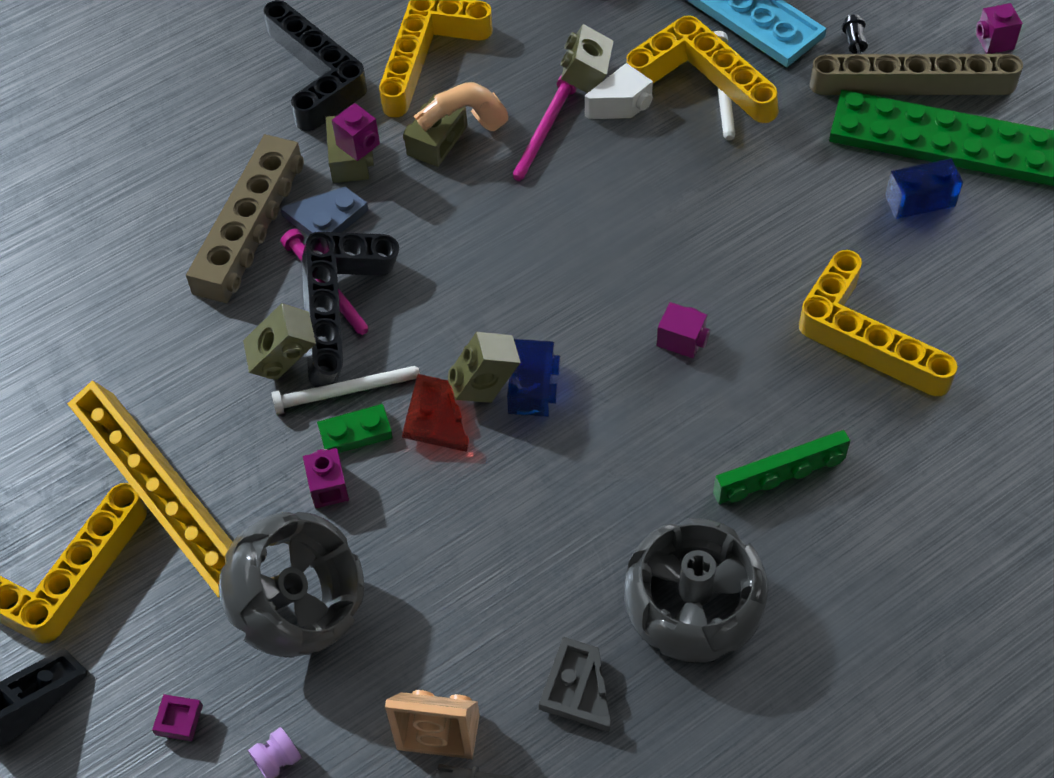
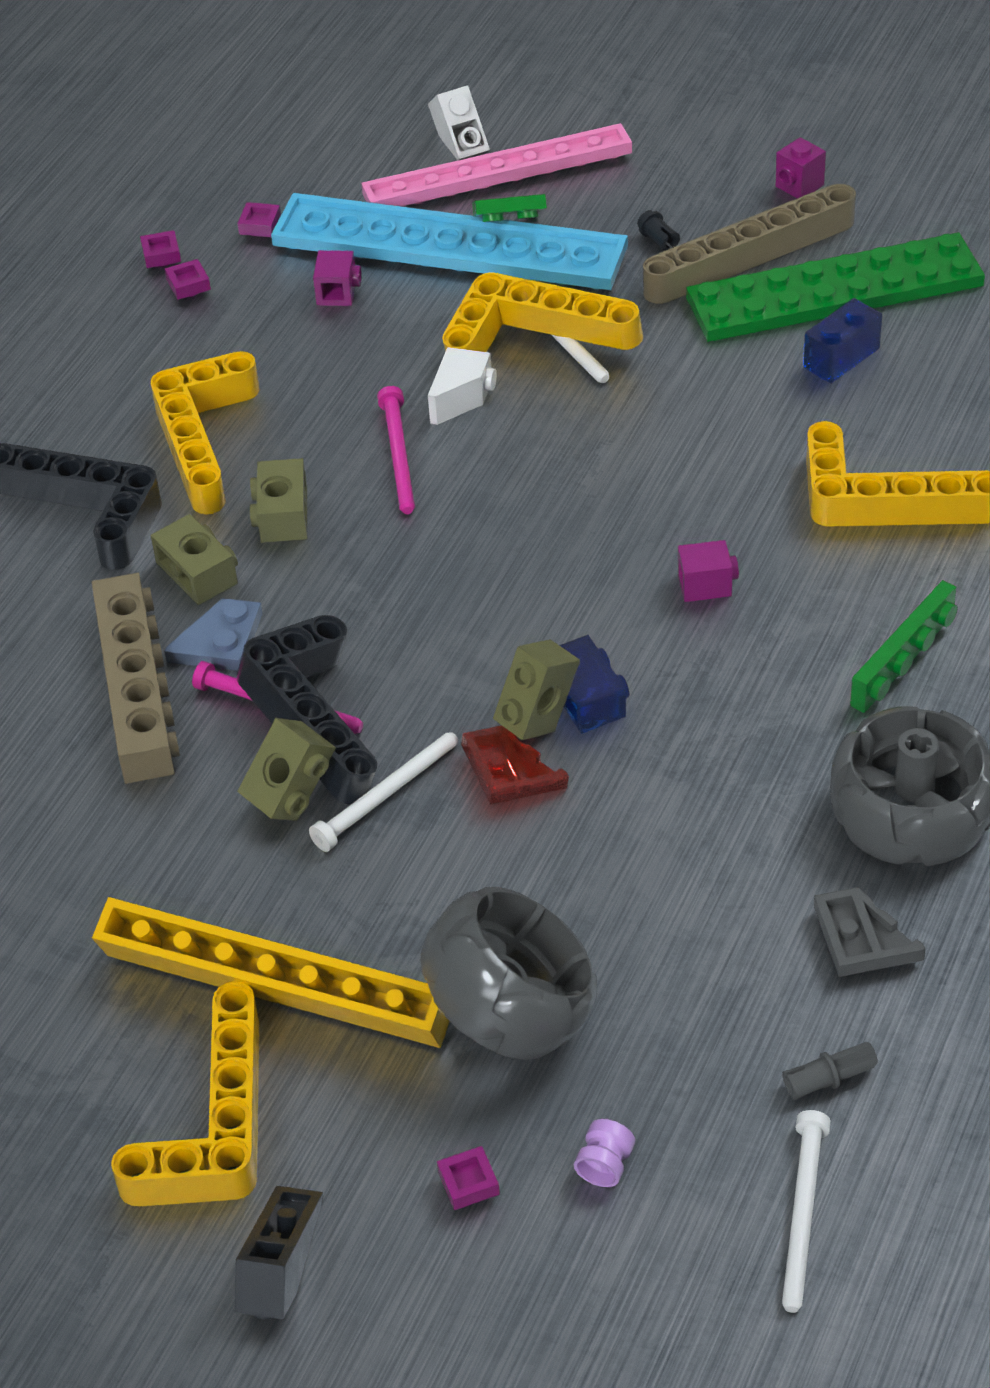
camera: 30 degrees left, 10 degrees down
magenta brick [303,448,349,509] -> none
green plate [317,404,393,453] -> none
magenta brick [332,103,380,161] -> none
light nougat slope [385,690,480,759] -> none
light nougat piece [414,82,508,132] -> none
olive brick [560,24,614,93] -> none

